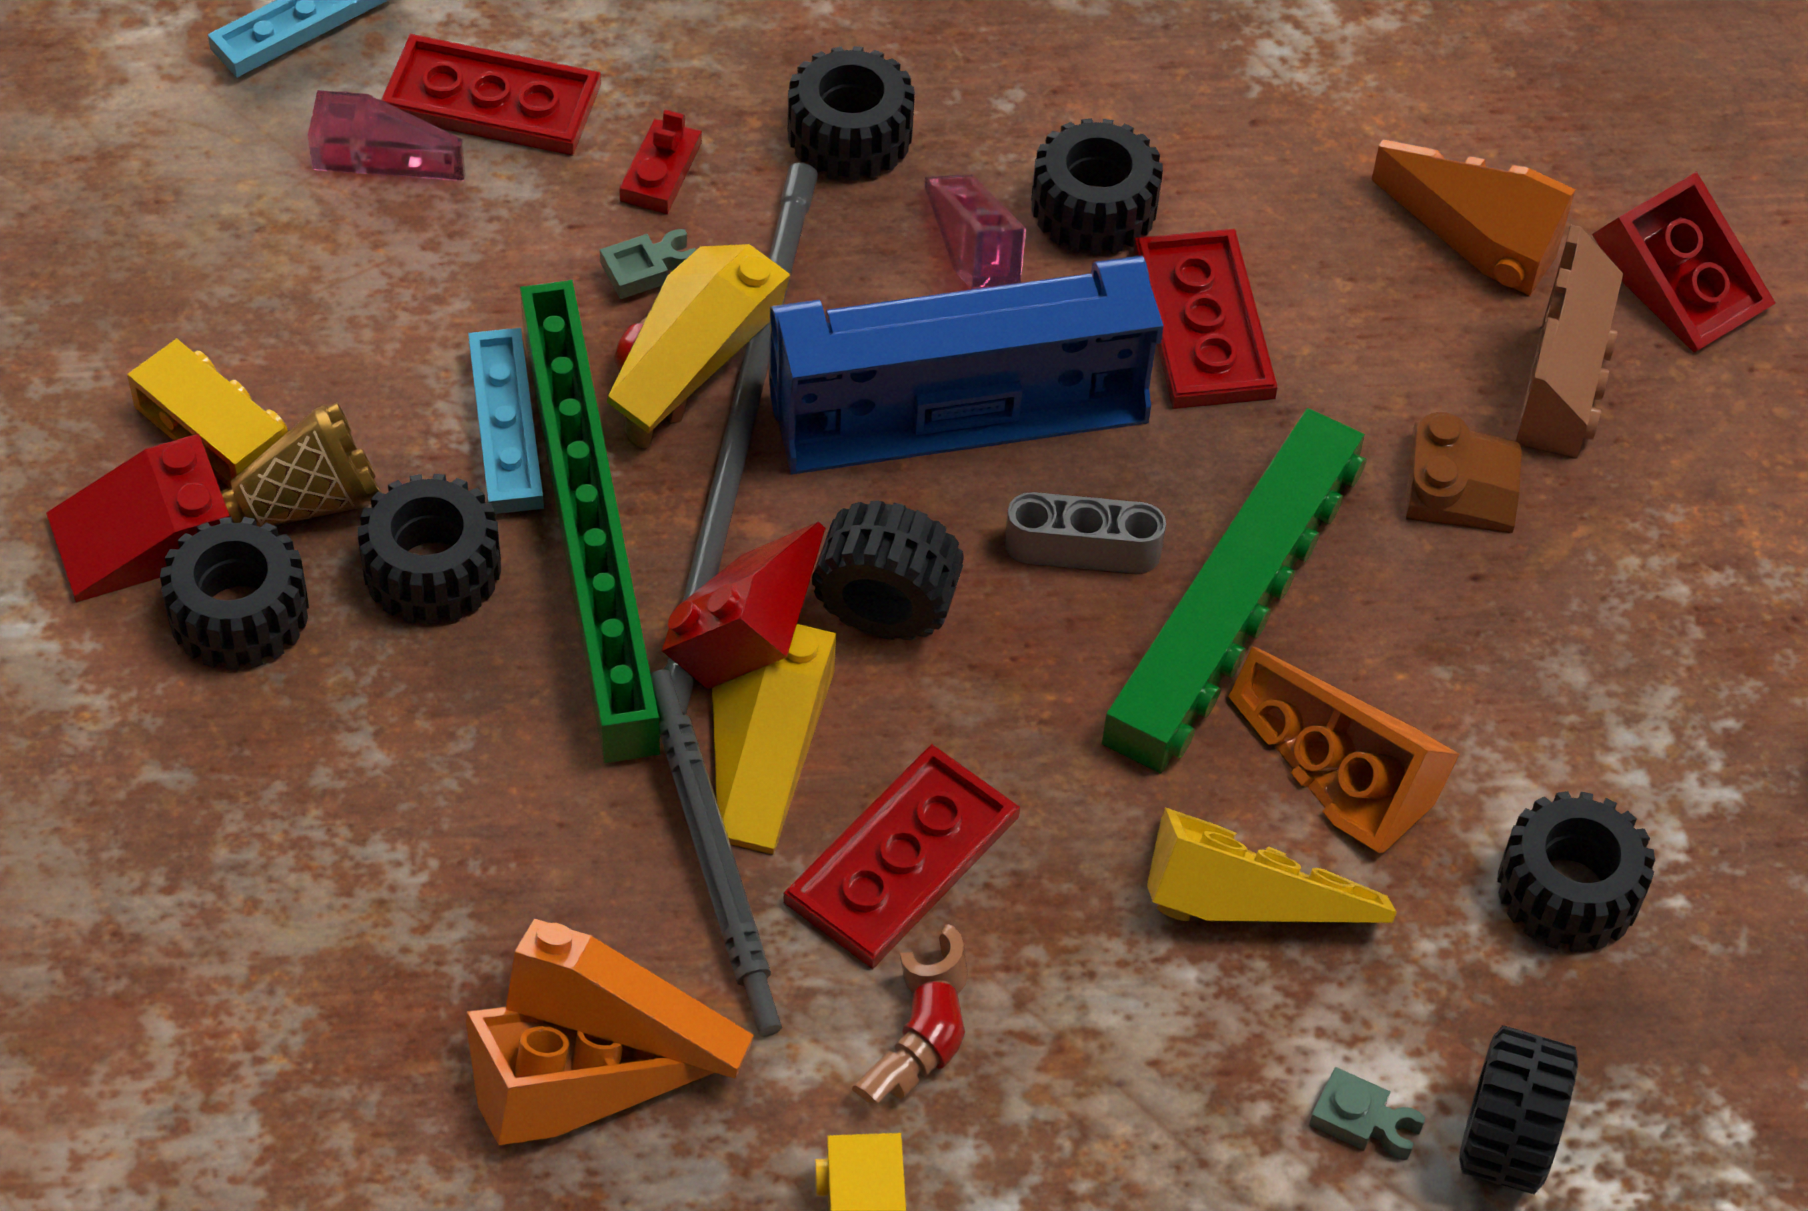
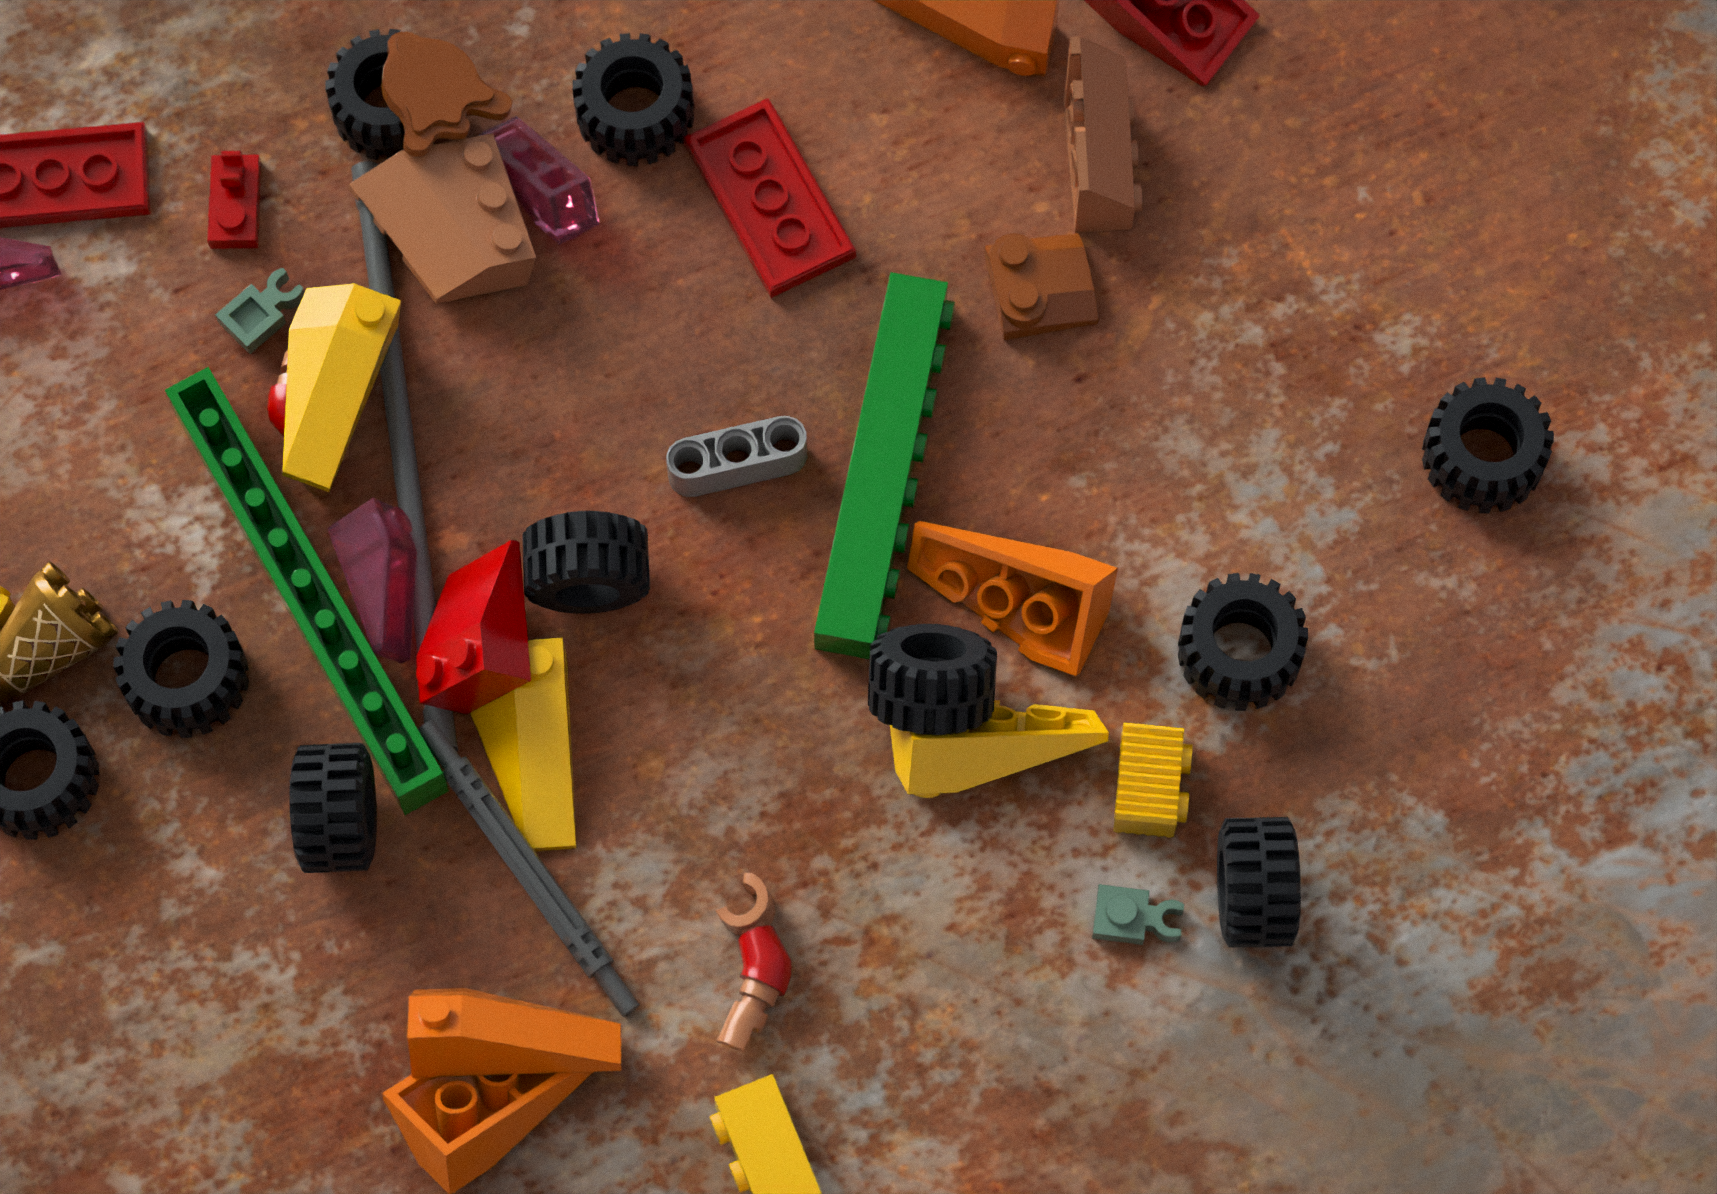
camera: 15 degrees left, 15 degrees up
medium azure plate [468,328,544,514] -> none
blue piece [769,255,1164,475] -> none
red tile [783,744,1020,969] -> none
none -> black tyre [290,743,377,873]
none -> clear pink slope [327,498,417,664]
none -> nougat wedge [348,133,536,304]
none -> dark orange tile [381,32,512,157]
none -> black tyre [868,624,997,735]
none -> yellow brick [1113,723,1193,838]

